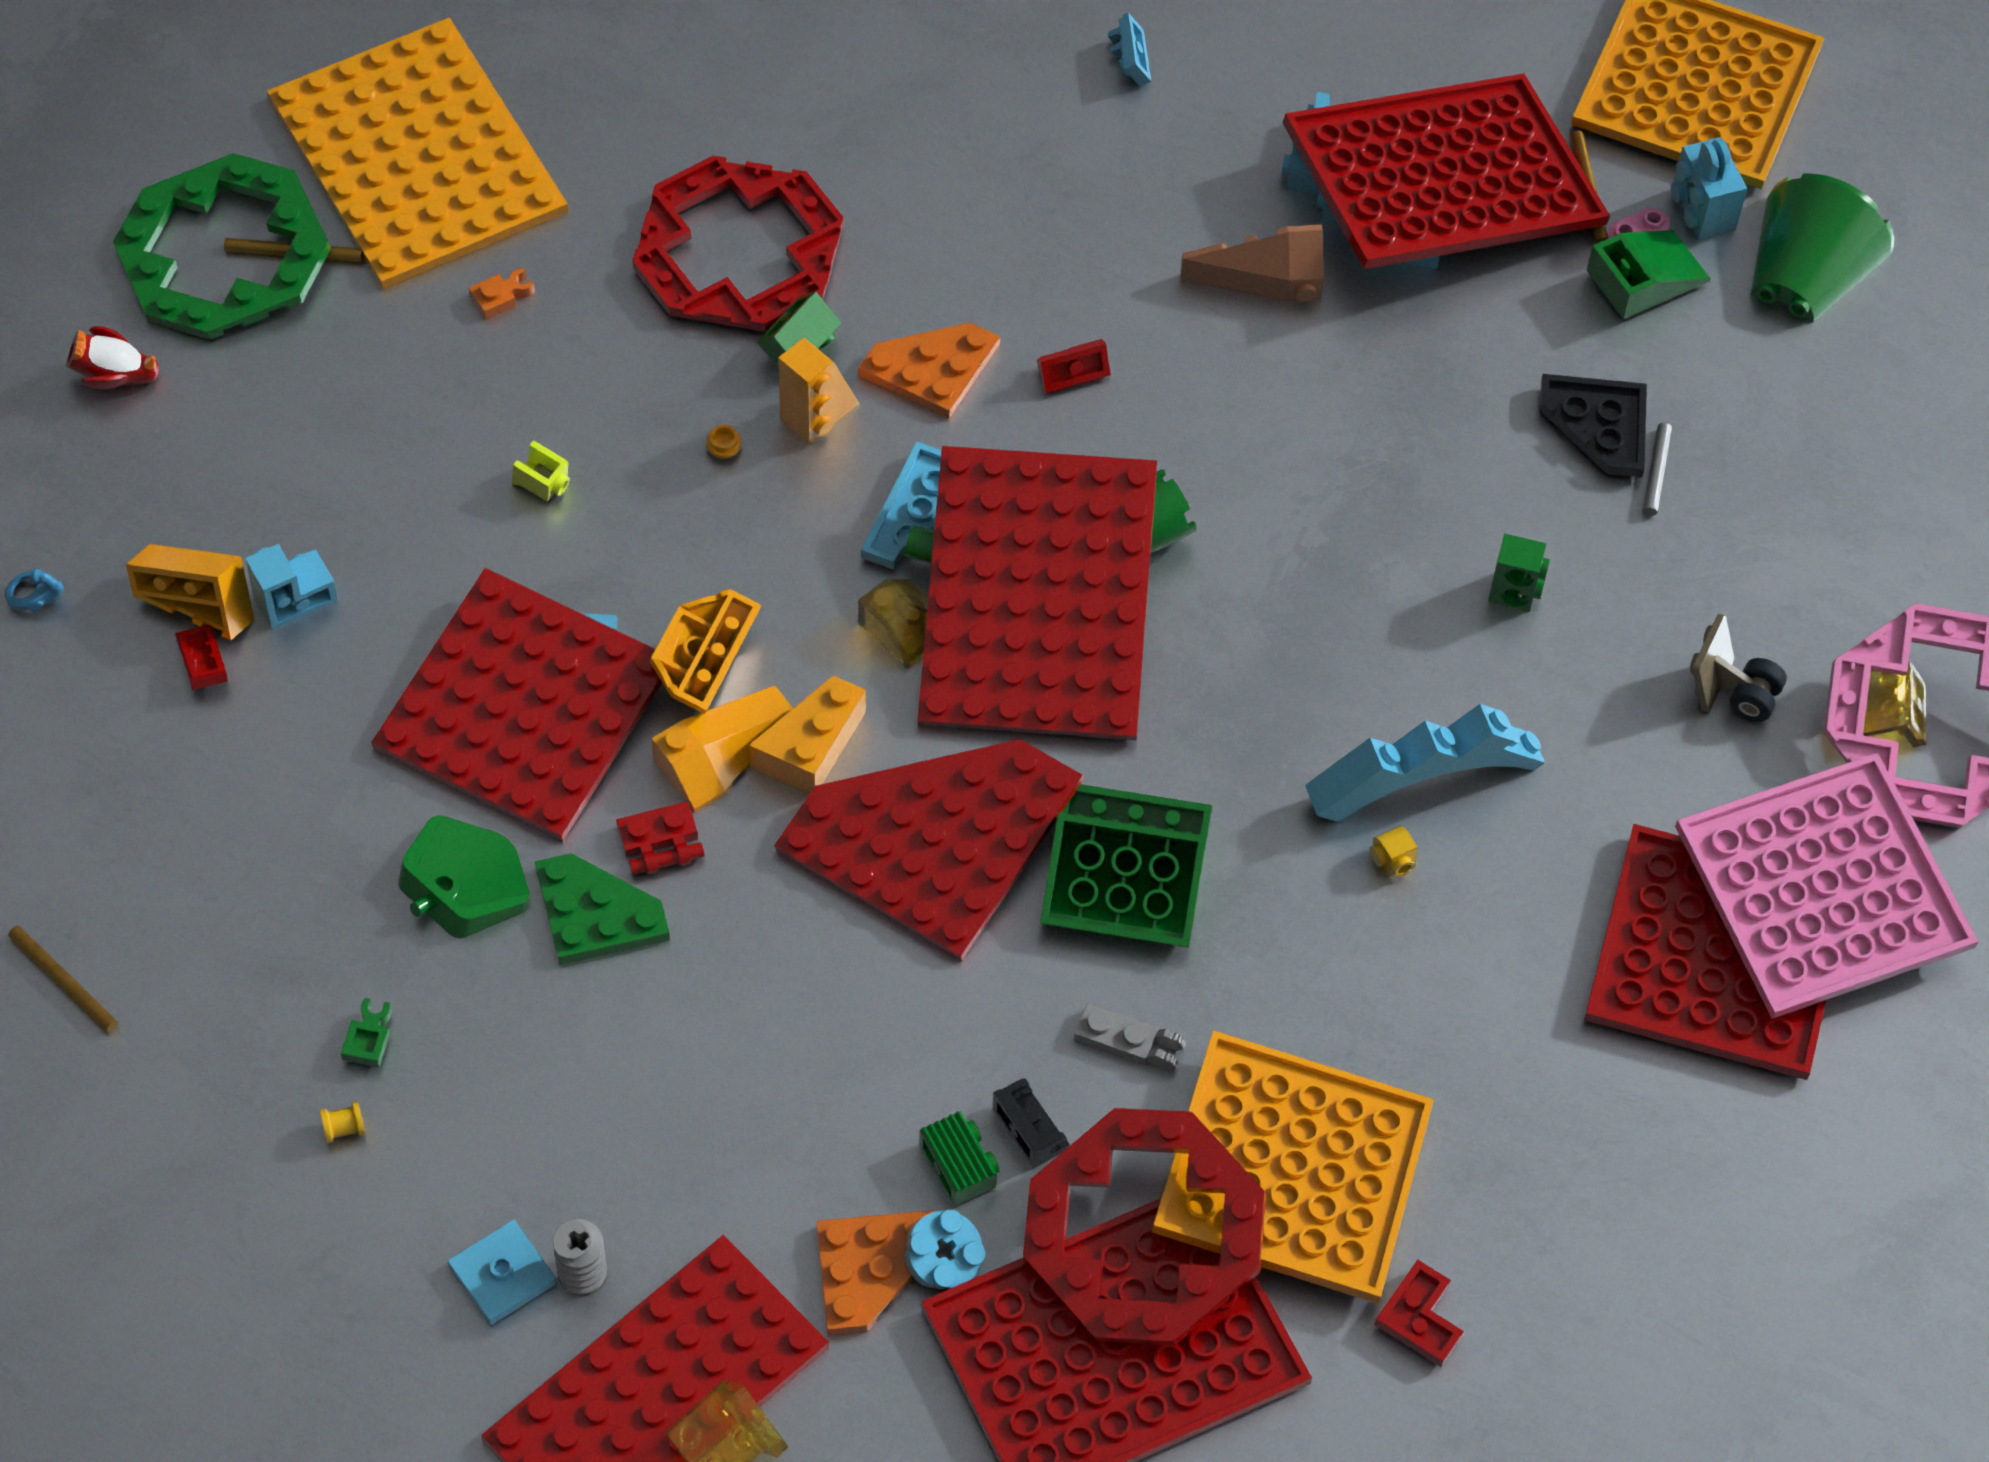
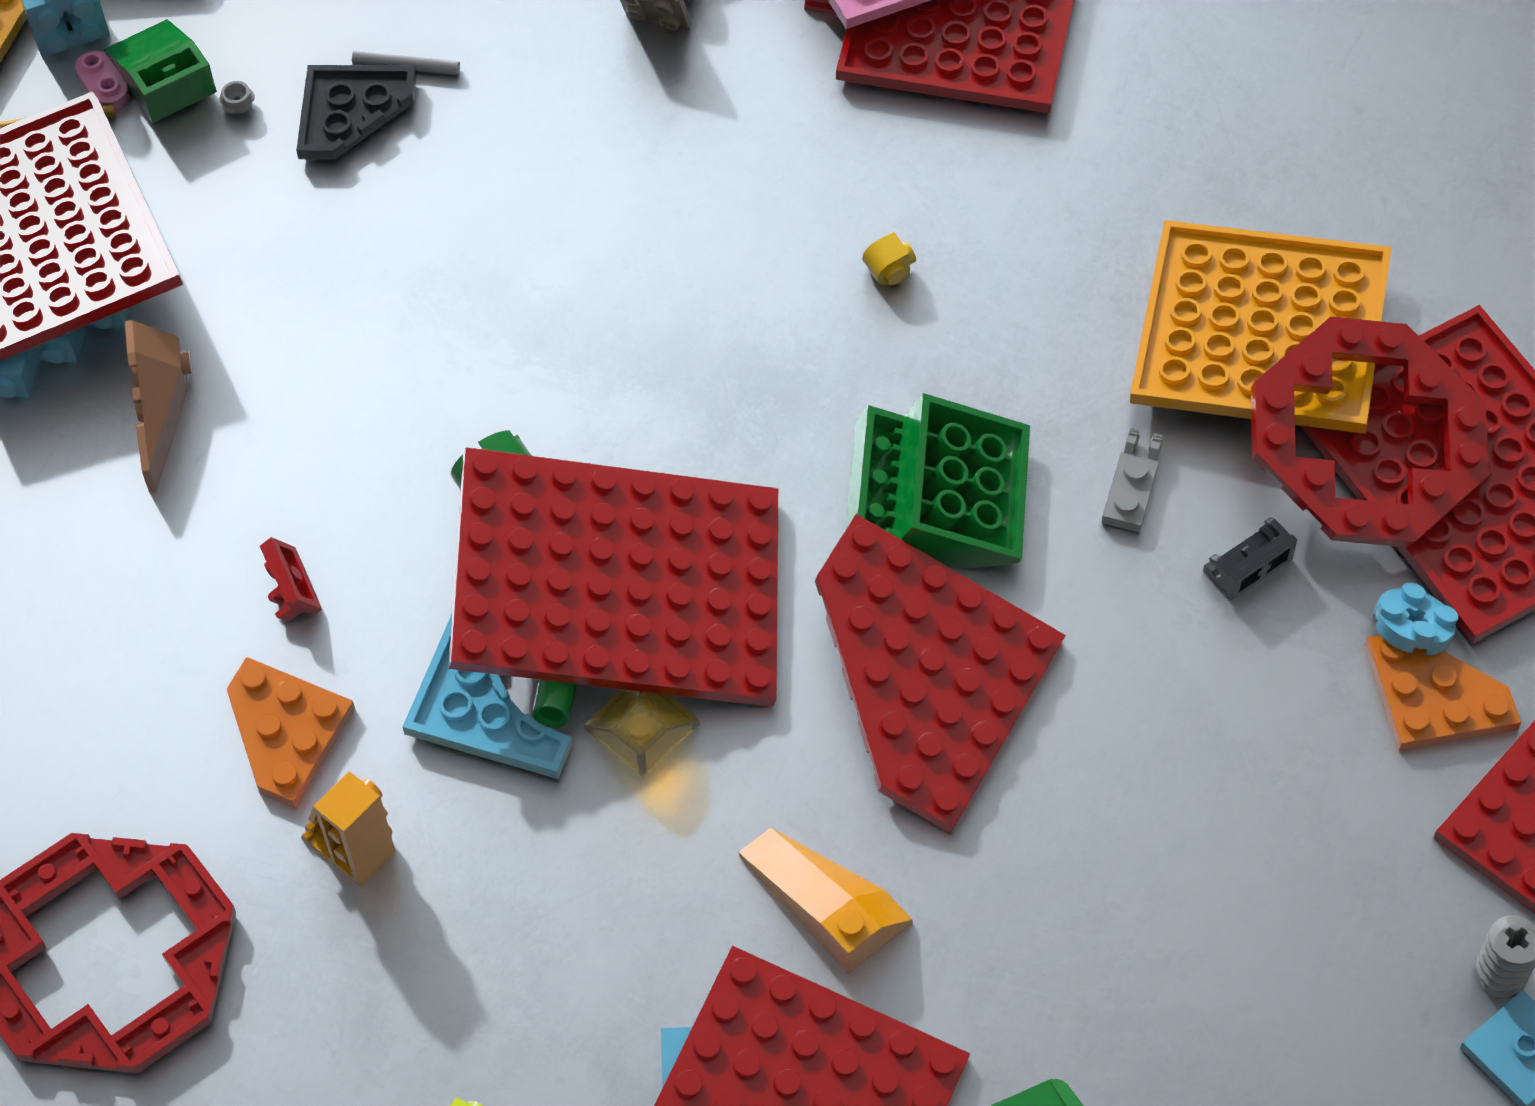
camera: 90 degrees left, 0 degrees up
green plate [535,853,670,965] -> none
red plate [616,801,705,875] -> none
light orange wedge [649,589,762,714] -> none
light orange plate [706,424,742,459] -> none
light orange wedge [749,675,866,794] -> none
brick [757,291,842,368] -> none
green brick [919,1111,1000,1207] -> none
medium azure arch [1305,704,1545,822] -> none
red plate [1374,1259,1464,1368] -> none
green brick [1488,533,1550,612] -> none
none -> light grey plate [219,80,255,114]

